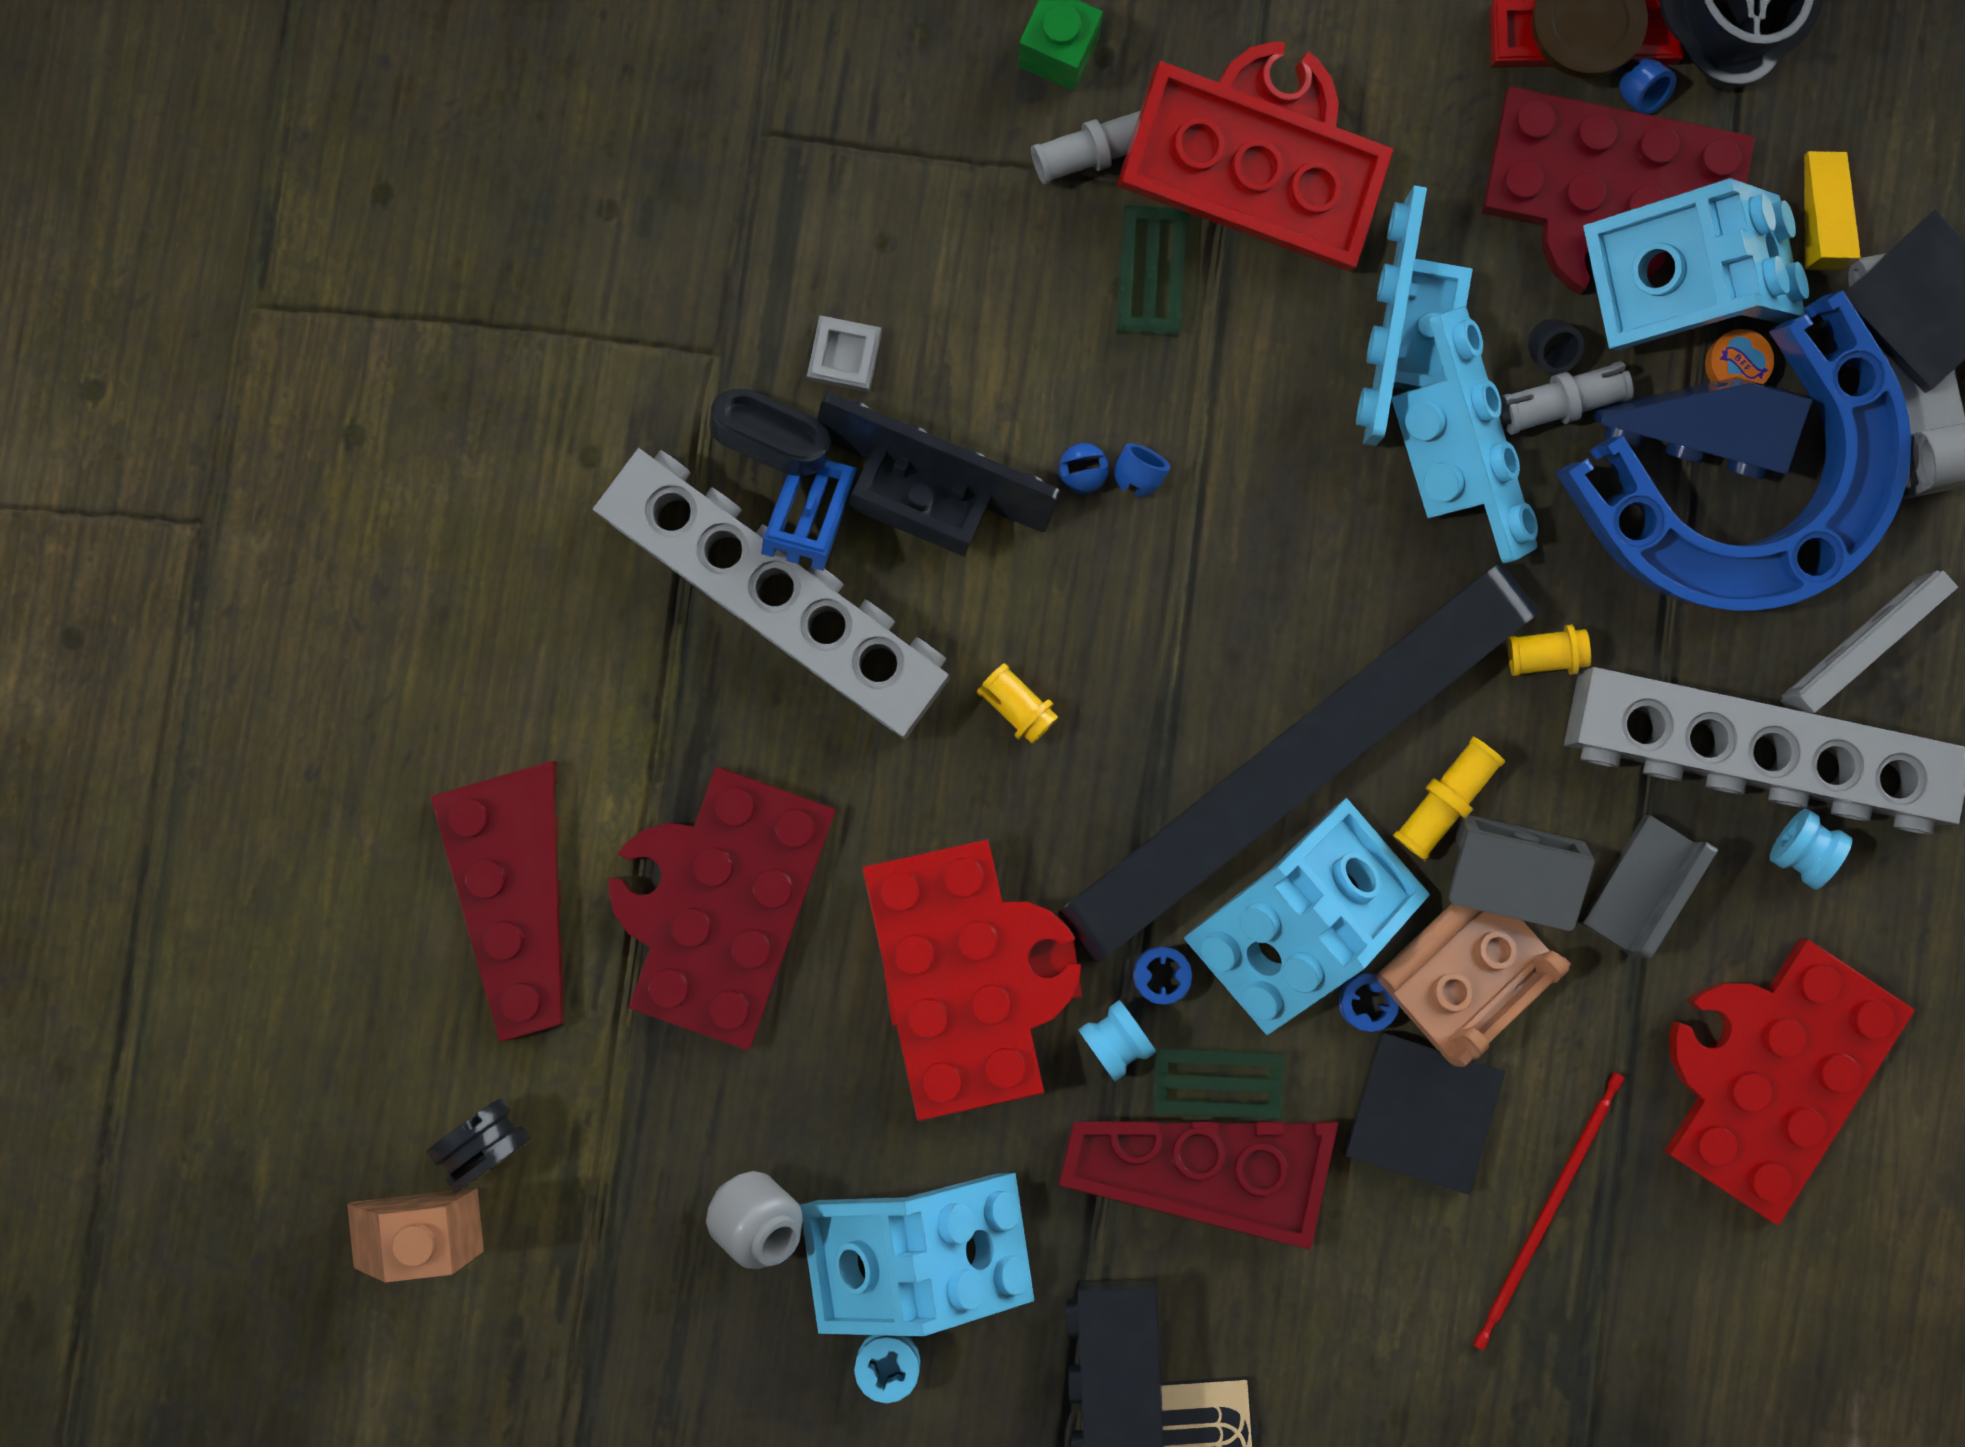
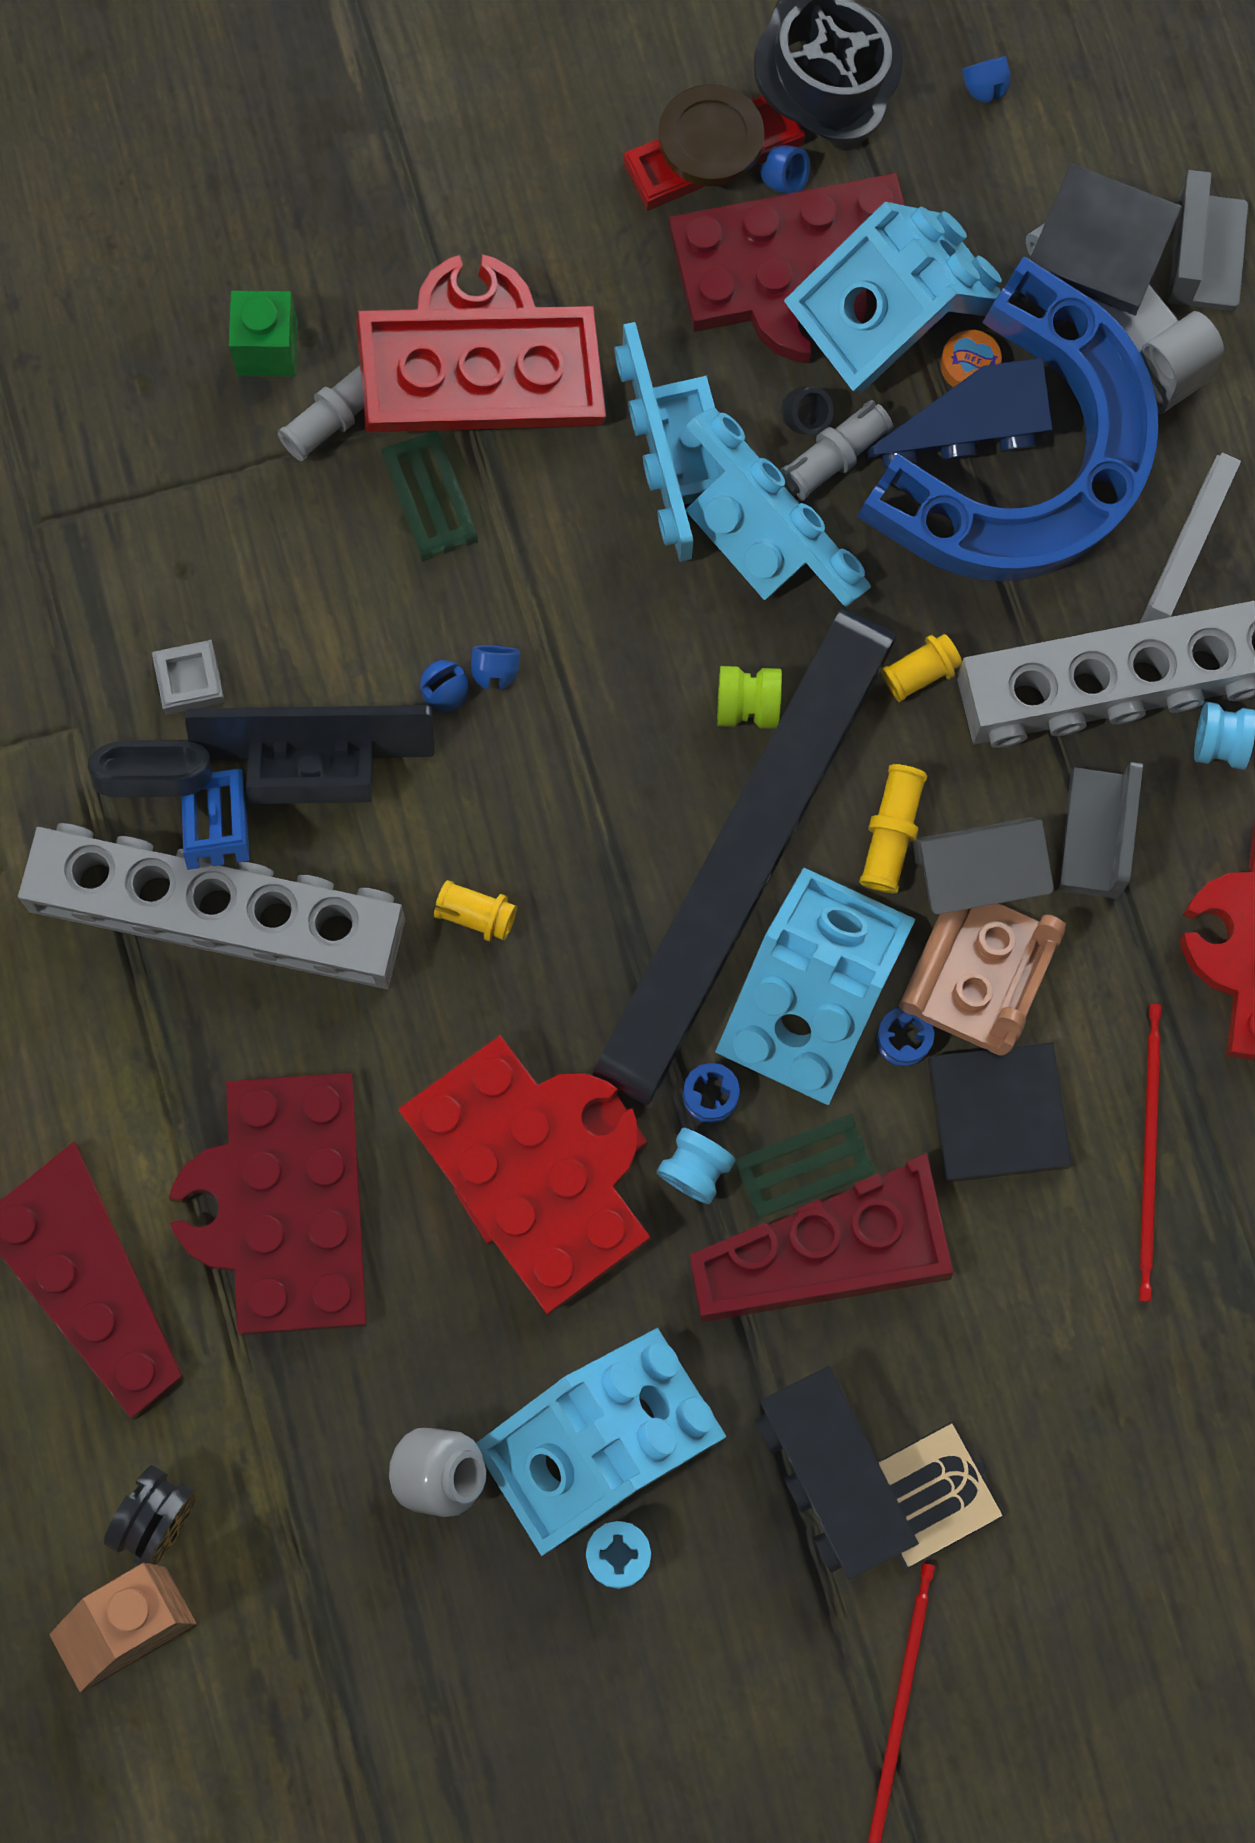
camera: 25 degrees left, 10 degrees down
yellow piece [1804,151,1861,270] -> none
none -> lime wheel [717,666,782,729]
none -> blue hinge [961,56,1011,104]

